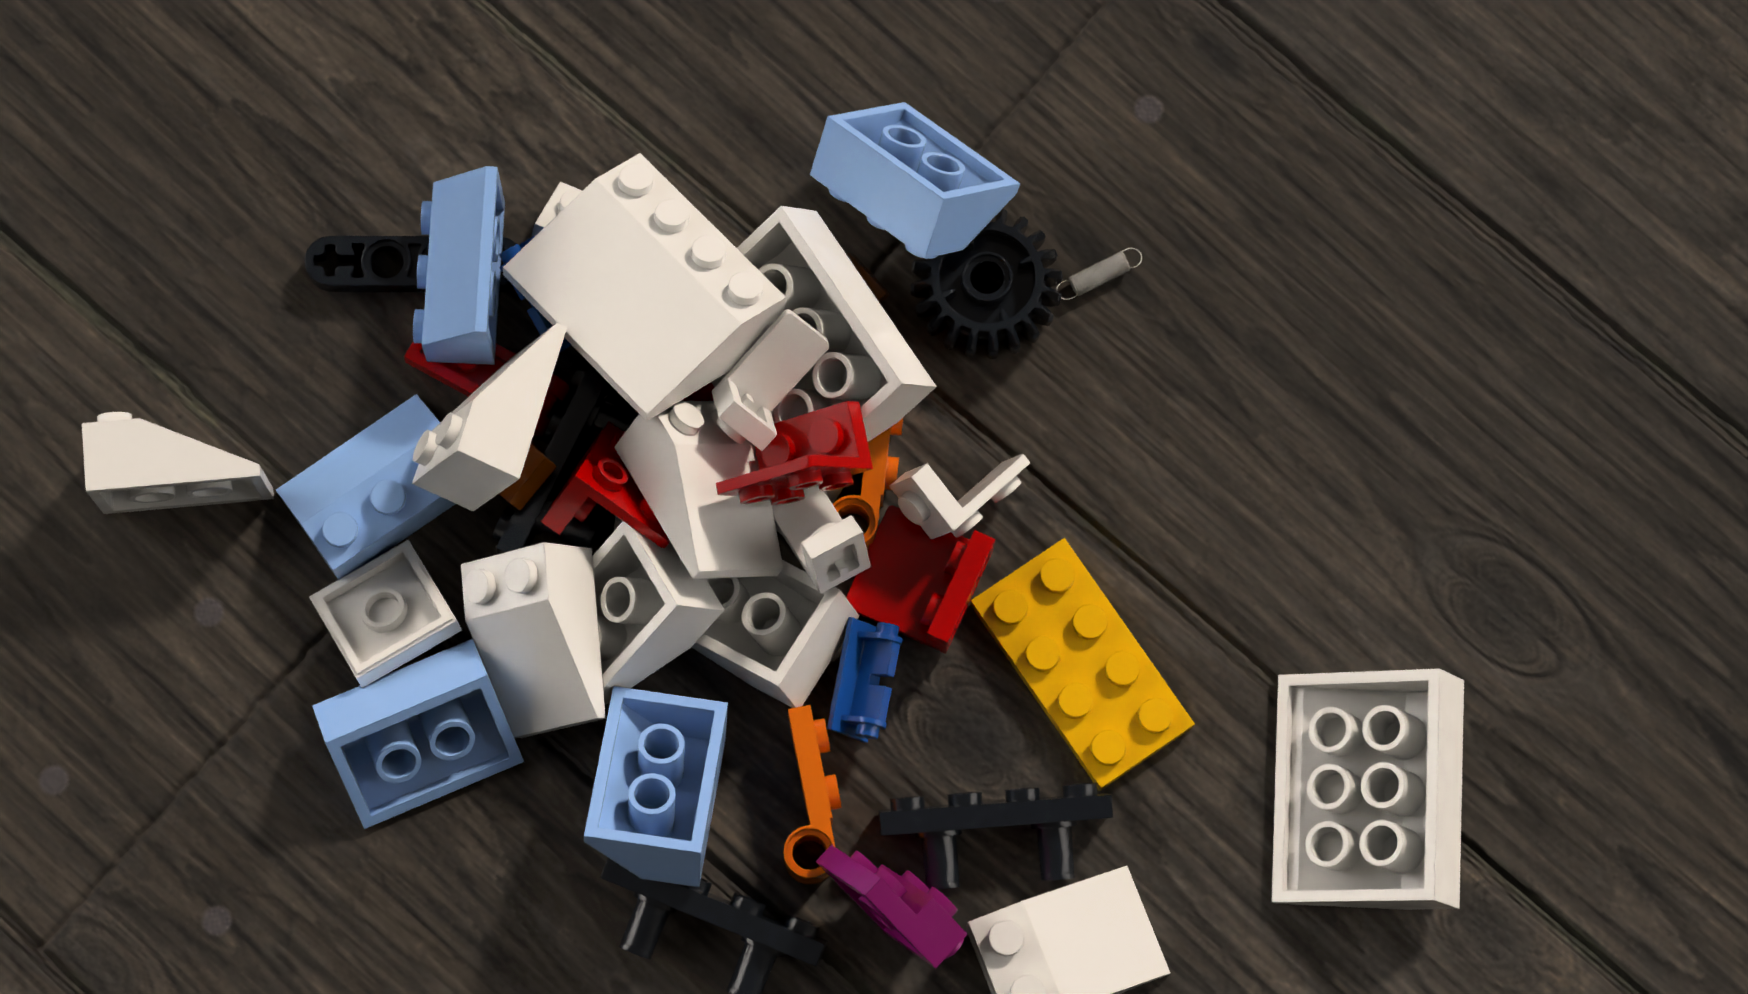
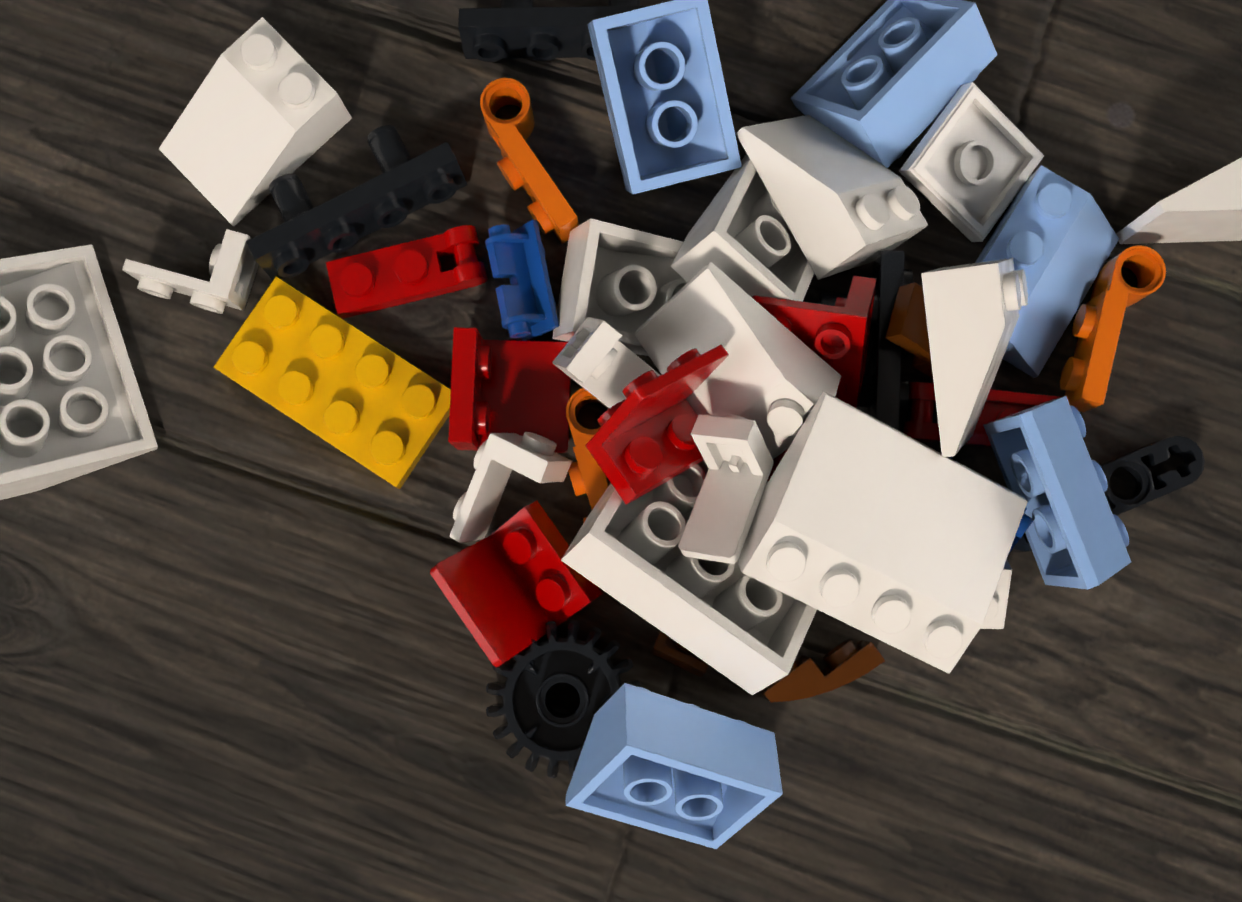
camera: 165 degrees right, 5 degrees up
magenta plate [816,845,967,968] -> none
white piece [1056,248,1142,300] -> none
none -> white bracket [122,229,259,314]
none -> red plate [325,225,488,319]
none -> red bracket [430,500,603,667]
none -> reddish brown slope [760,639,885,702]
none -> orange plate [1060,245,1166,412]

